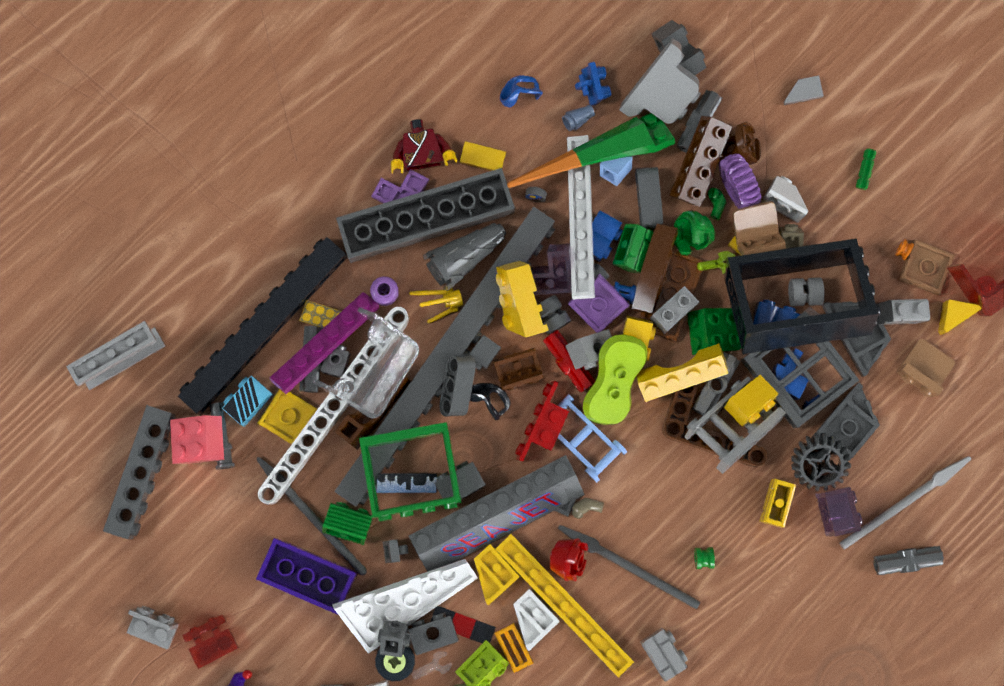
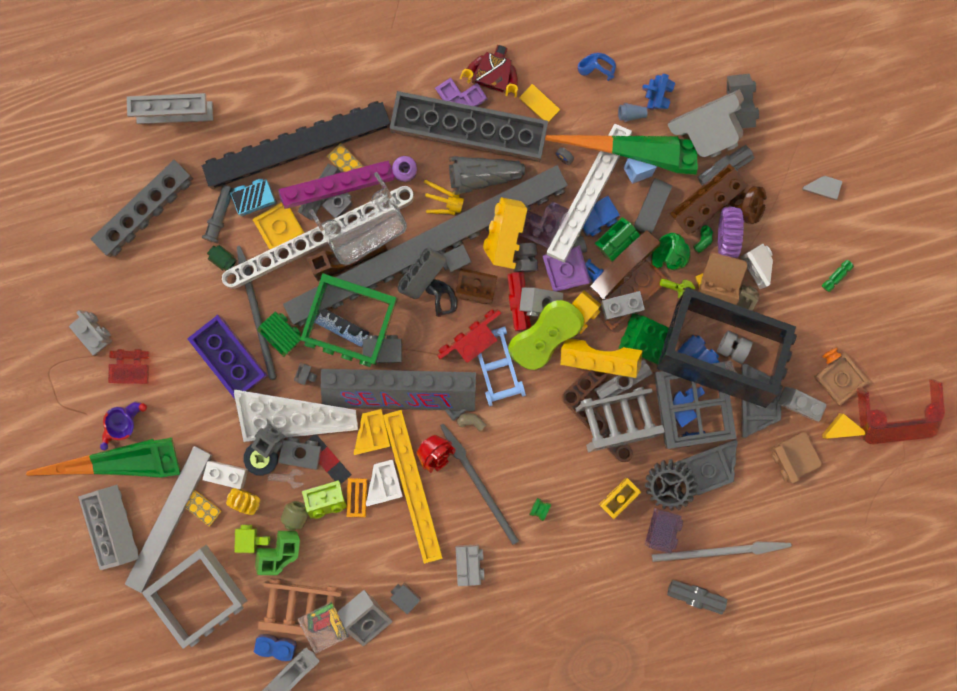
camera: 30 degrees right, 5 degrees up
coral brick [170,415,224,464] -> none
yellow brick [724,375,779,427] -> none
none -> dark green brick [207,245,237,271]

